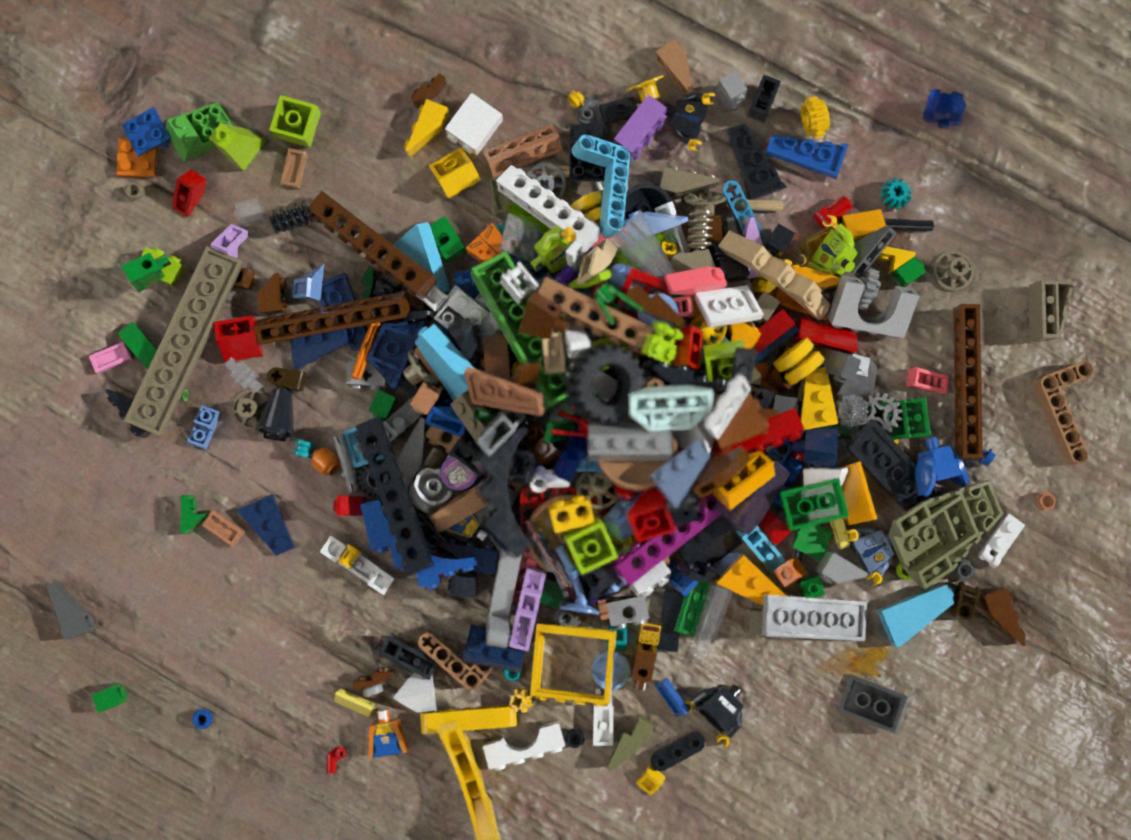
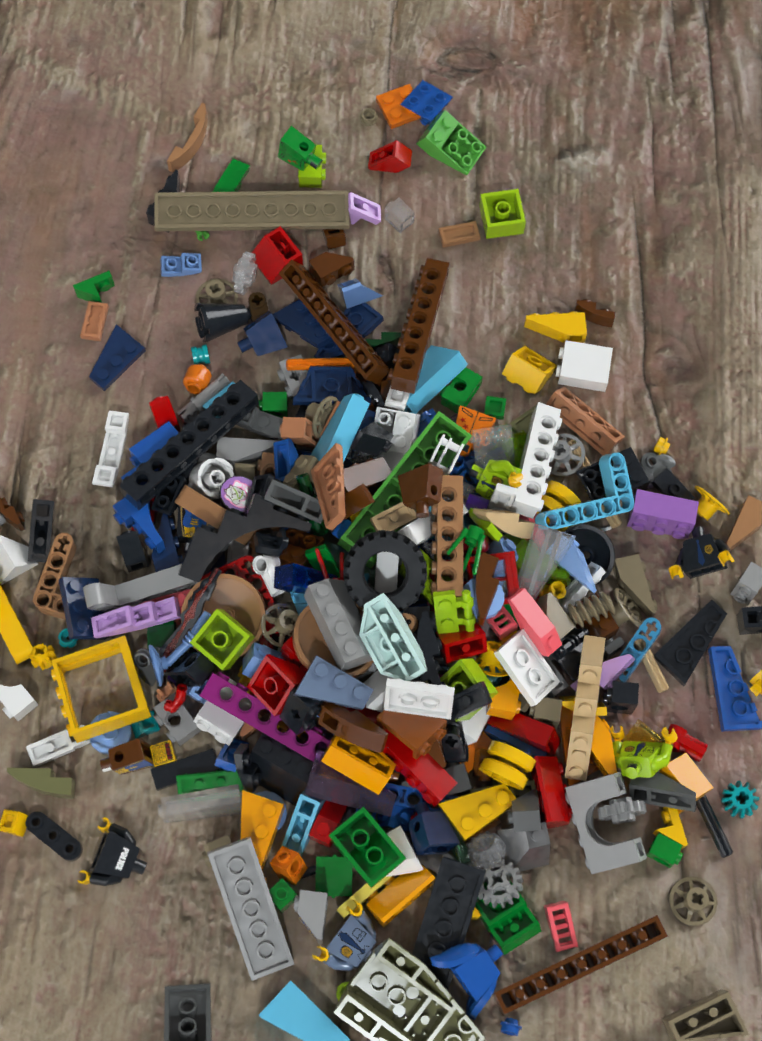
camera: 65 degrees right, 15 degrees down
bright pink tile [89,342,133,374] -> none
lime slope [209,123,266,171] -> none
black piece [269,200,313,234] -> none
yellow bush [337,543,363,569] -> none
yellow brick [547,495,594,533] -> none
black plate [565,729,585,748] -> none
blue tile [654,678,690,717] -> none
clear yellow slope [848,645,890,677] -> none
none -> red arm [164,684,187,713]
none -> medium nougat slope [167,103,208,173]
none -> dark blue torso [237,310,288,356]
none -> green plate [484,396,506,420]

